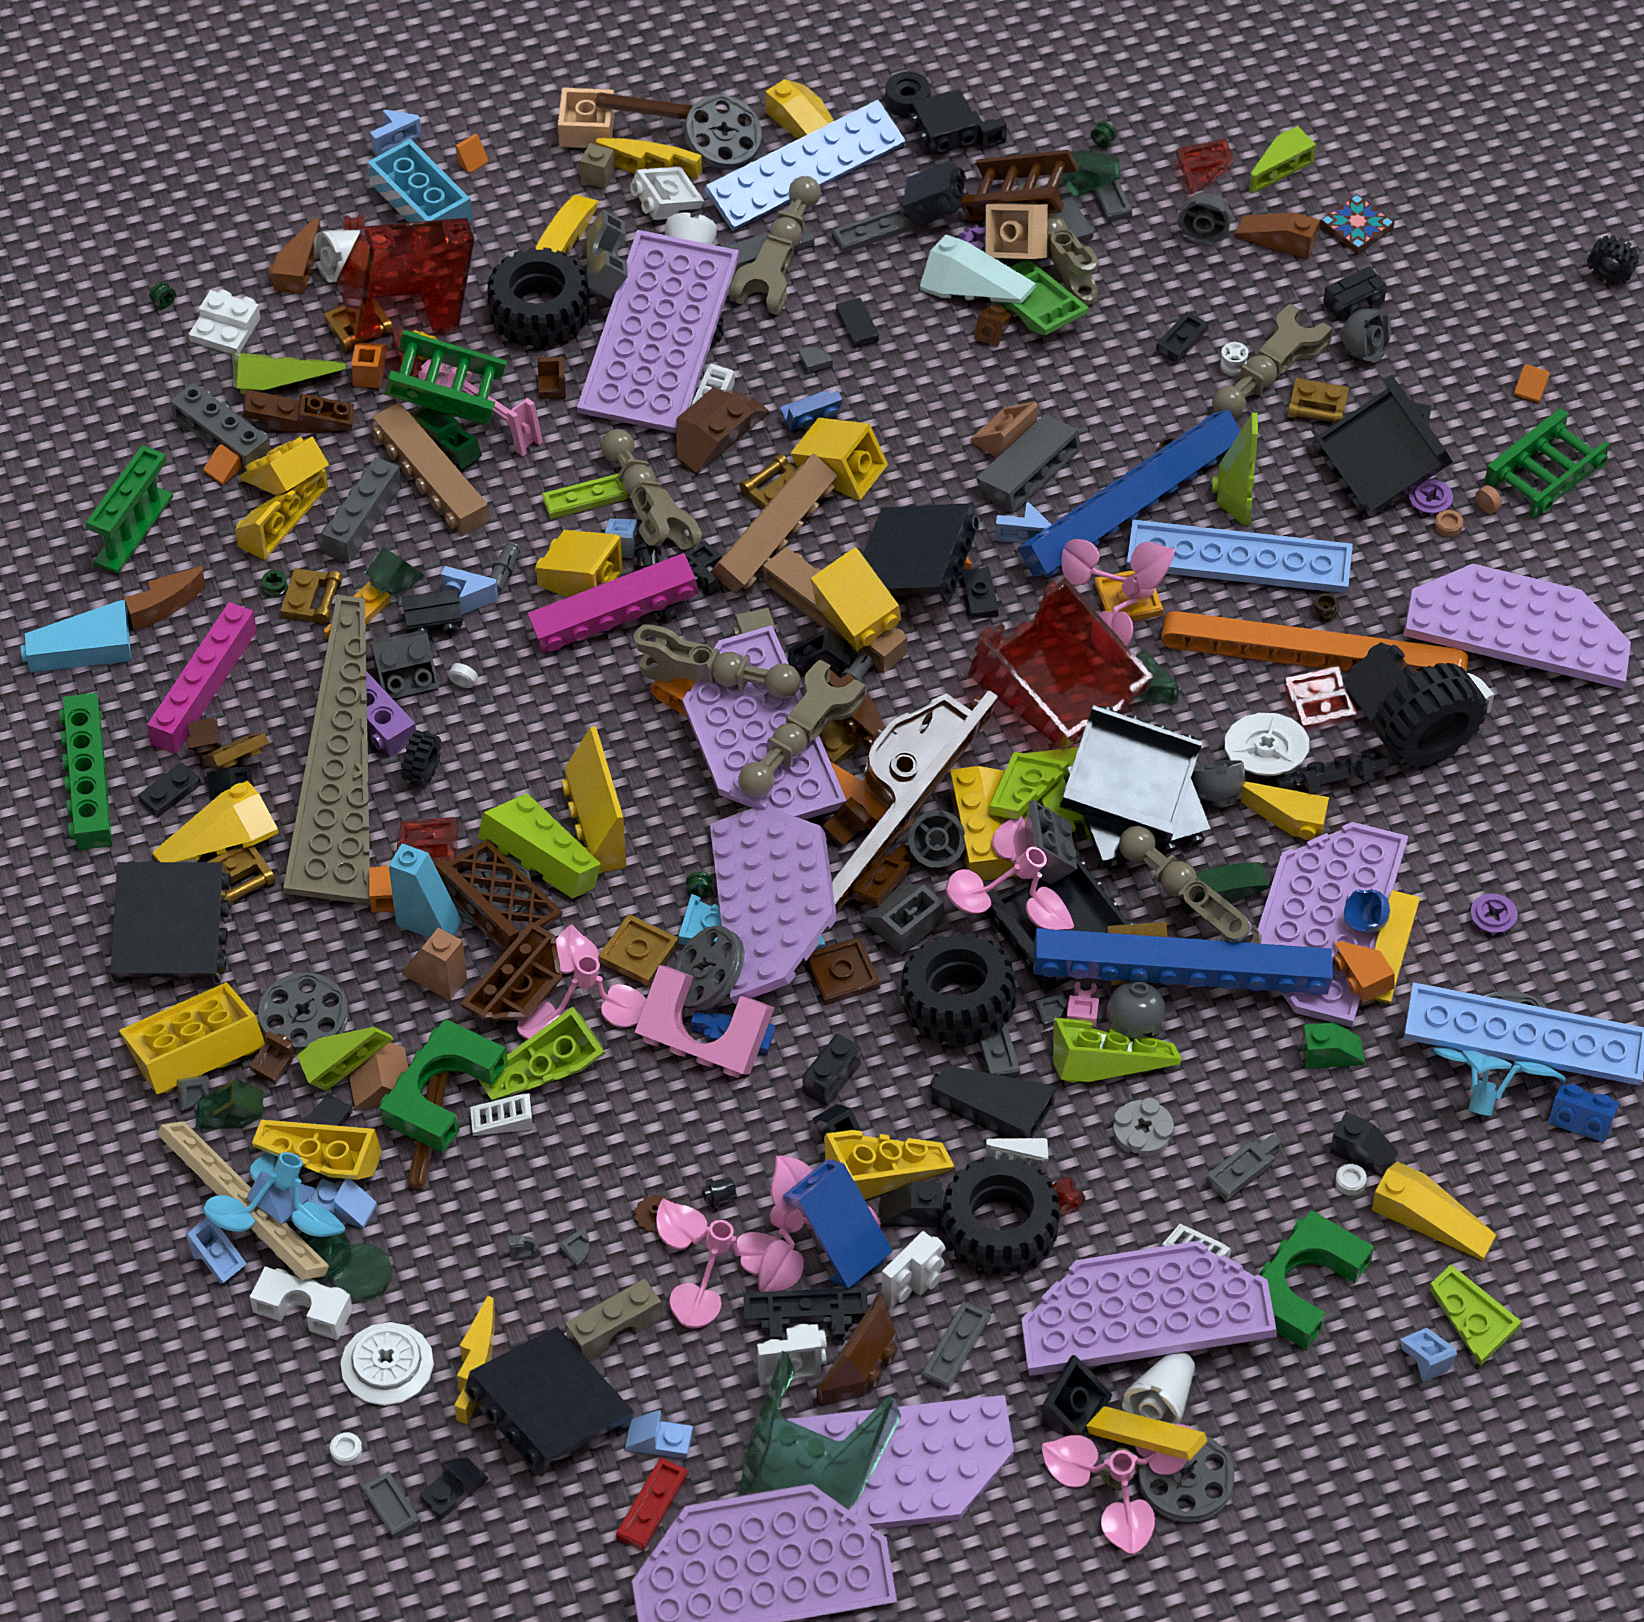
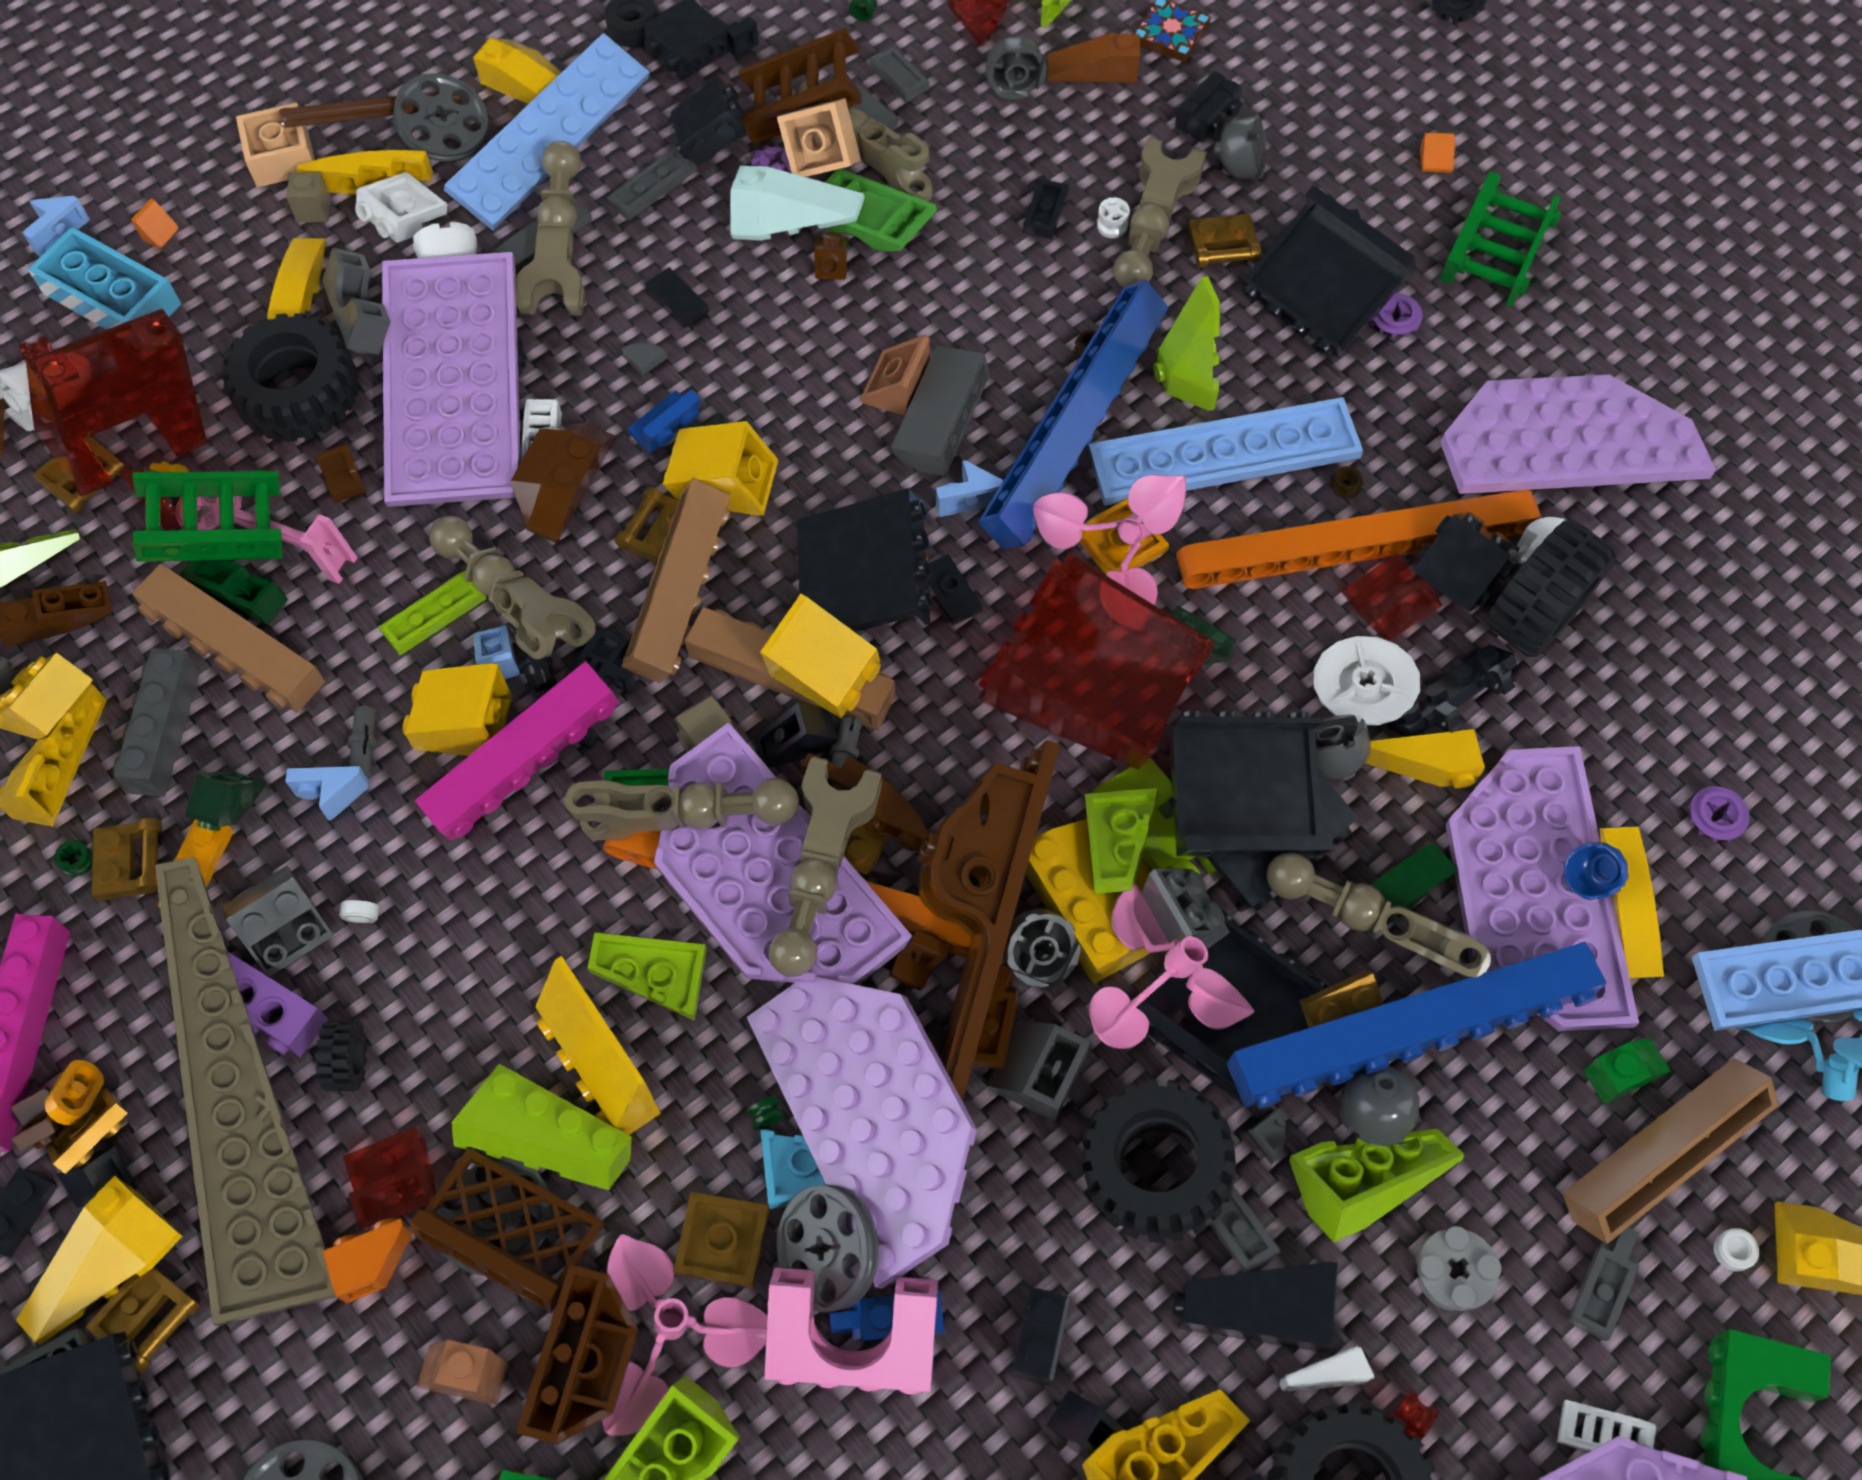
camera: 20 degrees left, 10 degrees up
orange slope [351,343,388,388] -> none
medium azure slope [389,844,462,938] -> none
black brick [402,588,463,635] -> none
reddish brown tile [806,937,880,1005] -> none
clear green slope [1061,149,1121,196] -> none
bright pink plate [1067,982,1099,1027] -> none
black slope [1330,1112,1398,1177] -> none
orange slope [1332,941,1395,1003] -> none
nougat tile [1435,510,1463,537] -> none
nougat tile [1475,485,1502,514] -> none
none -> light orange plate [45,1060,104,1125]
none -> lime wing [588,933,707,1021]
none -> medium nougat brick [1563,1058,1779,1244]

